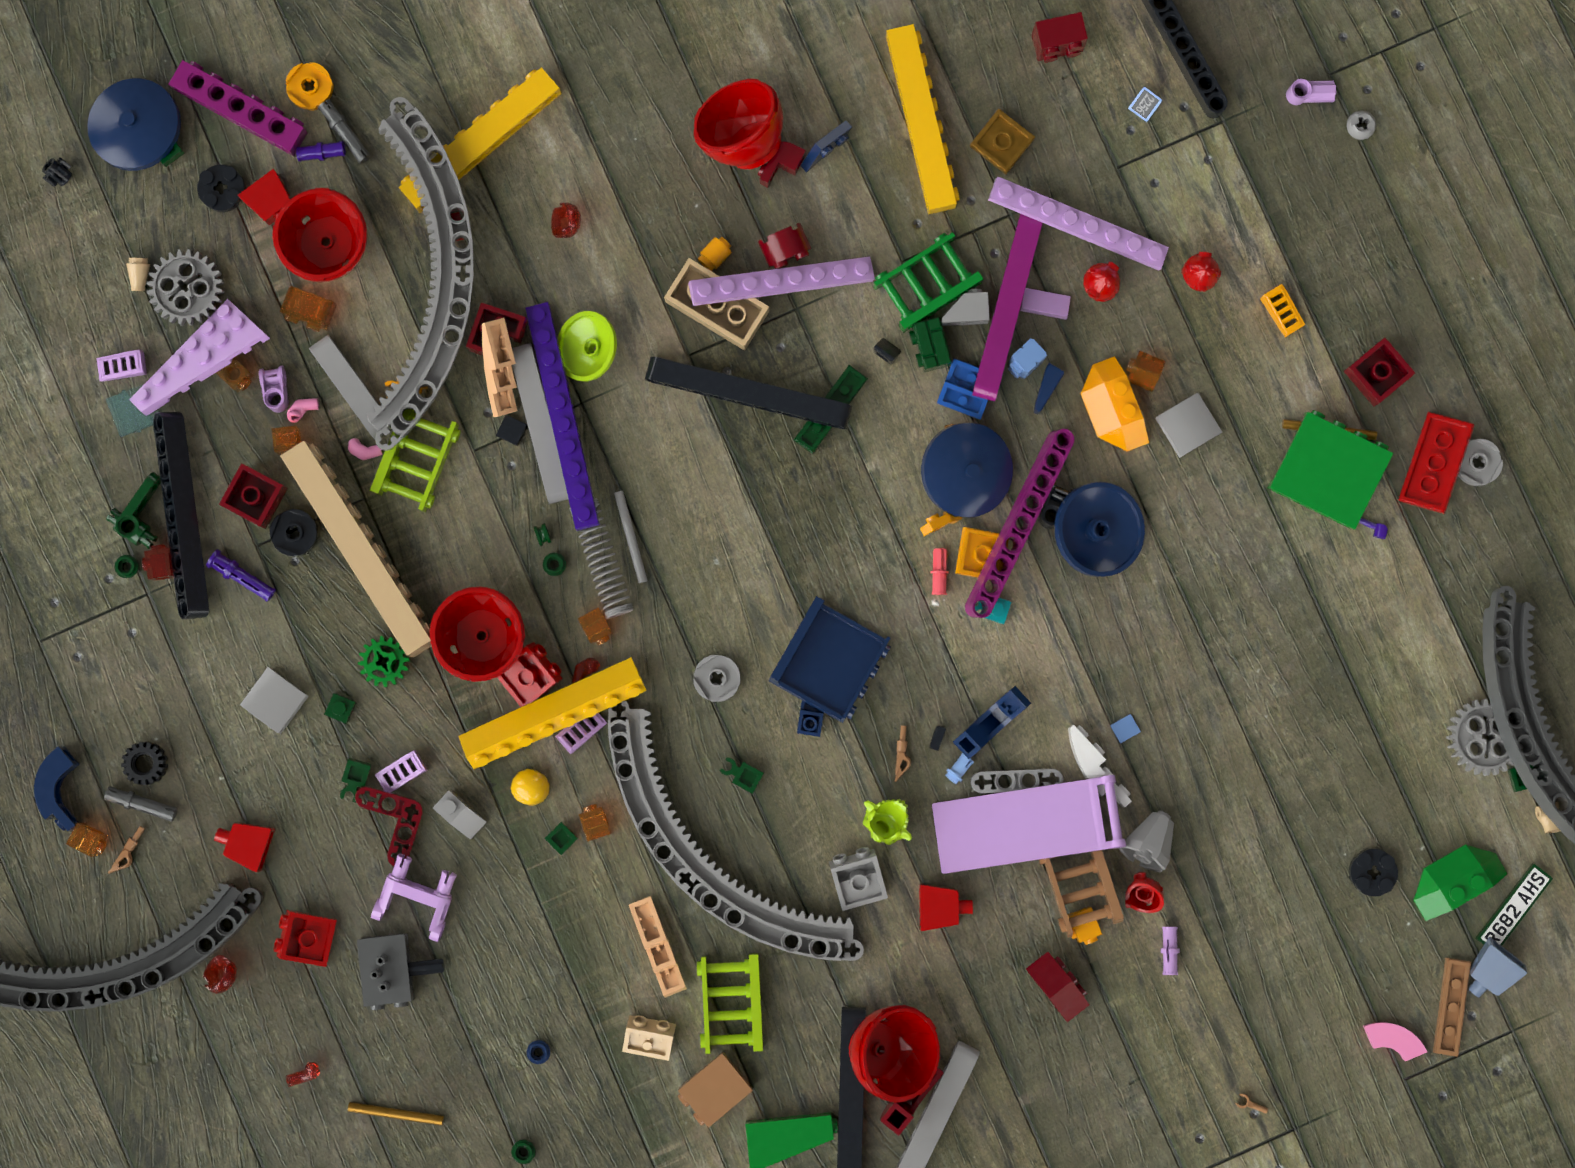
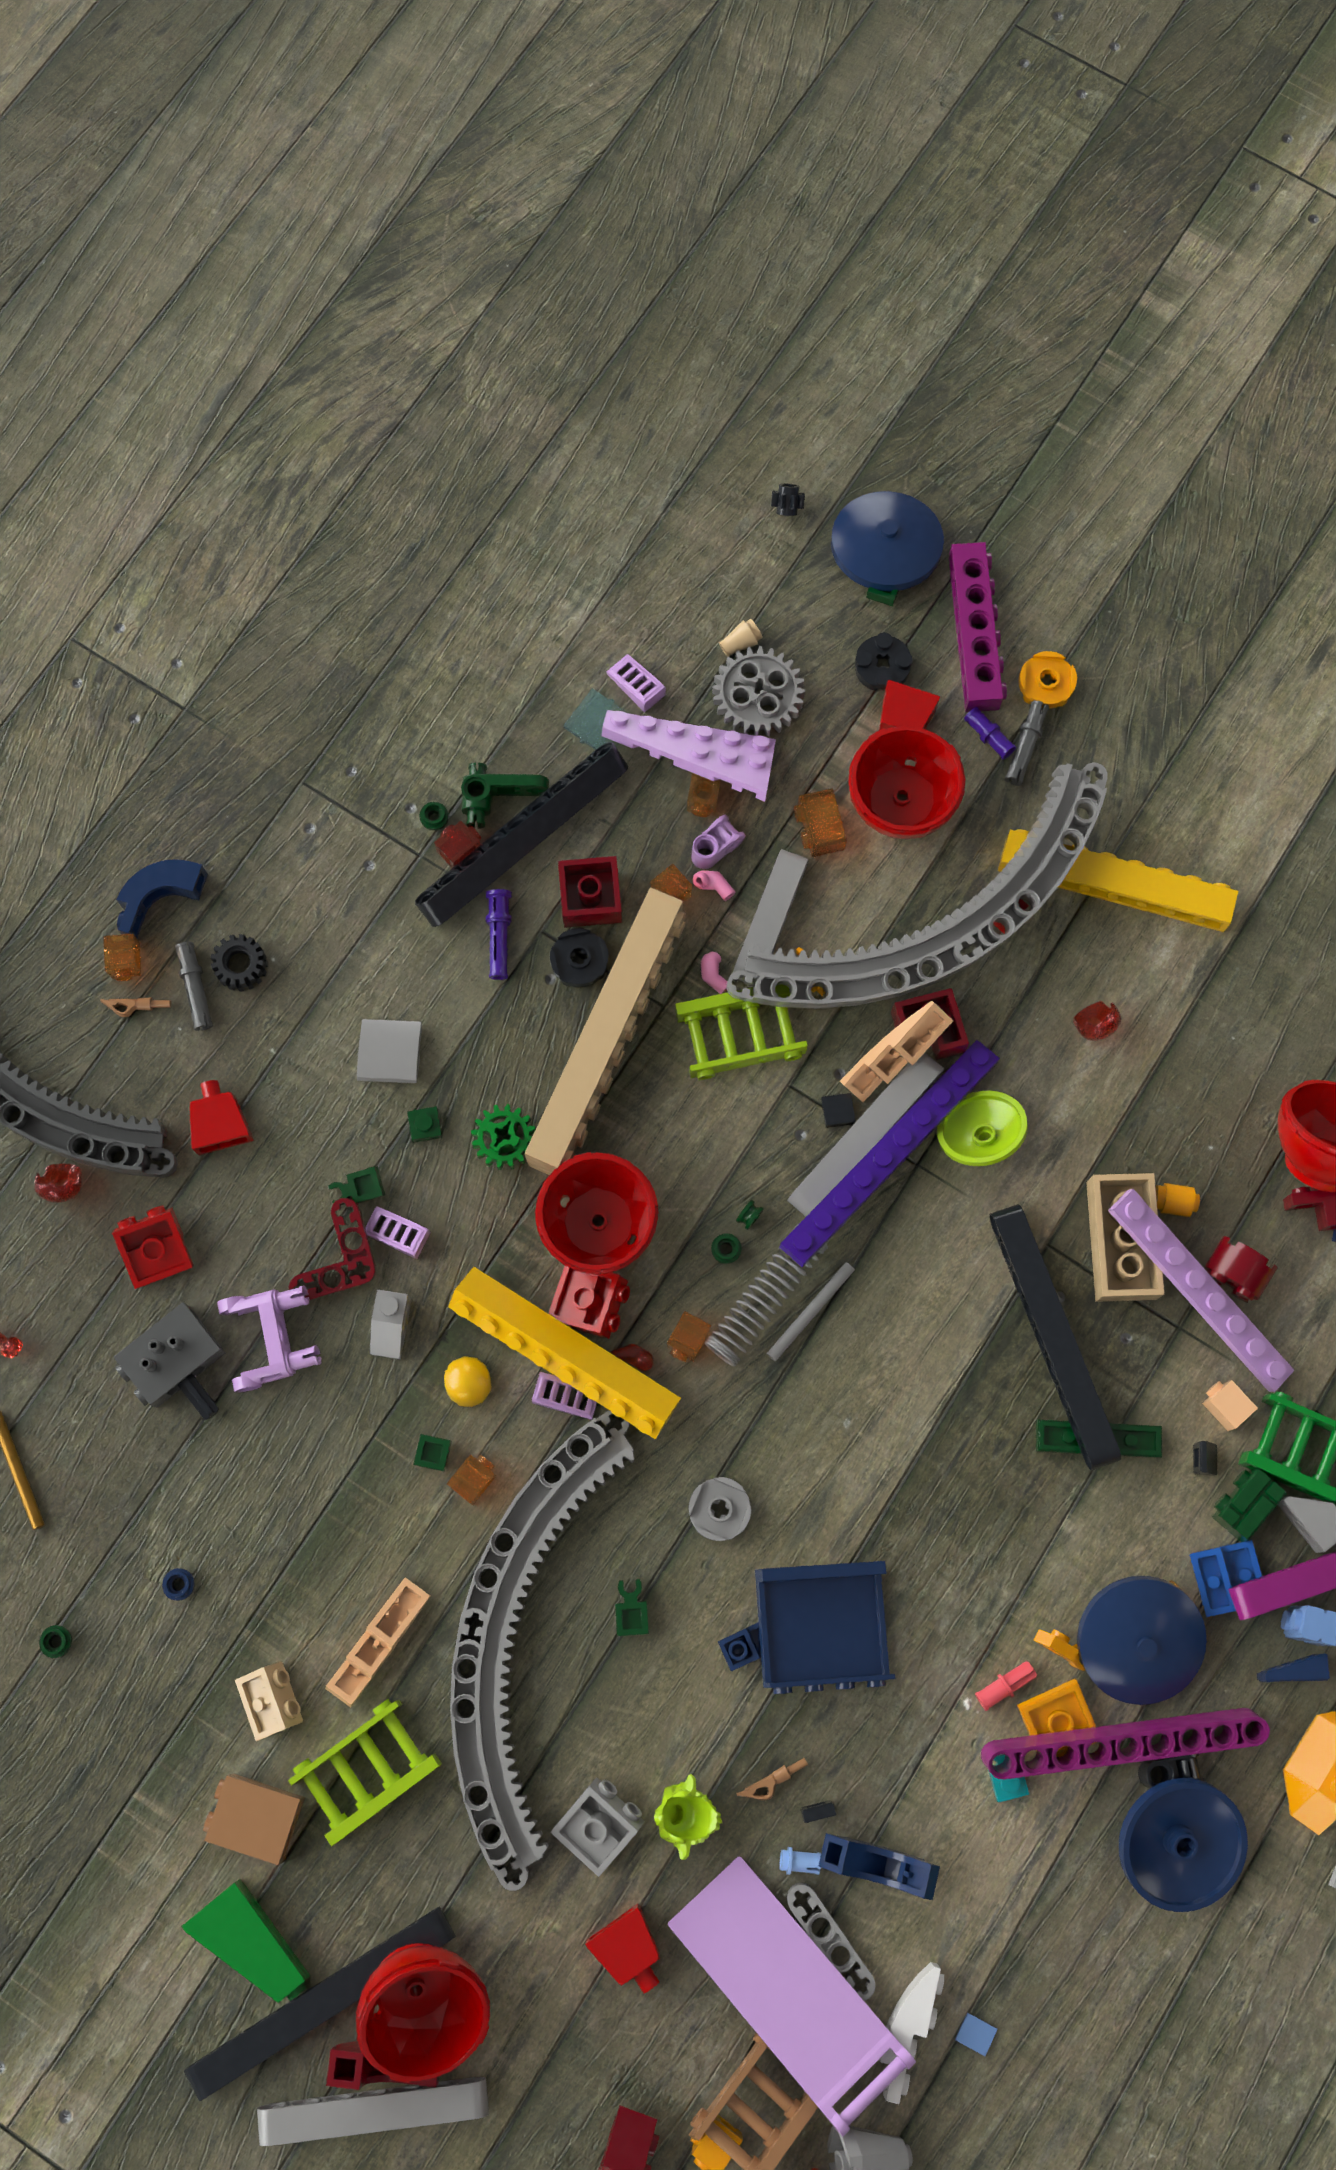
camera: 55 degrees right, 10 degrees down
none -> light nougat brick [1202,1380,1258,1431]

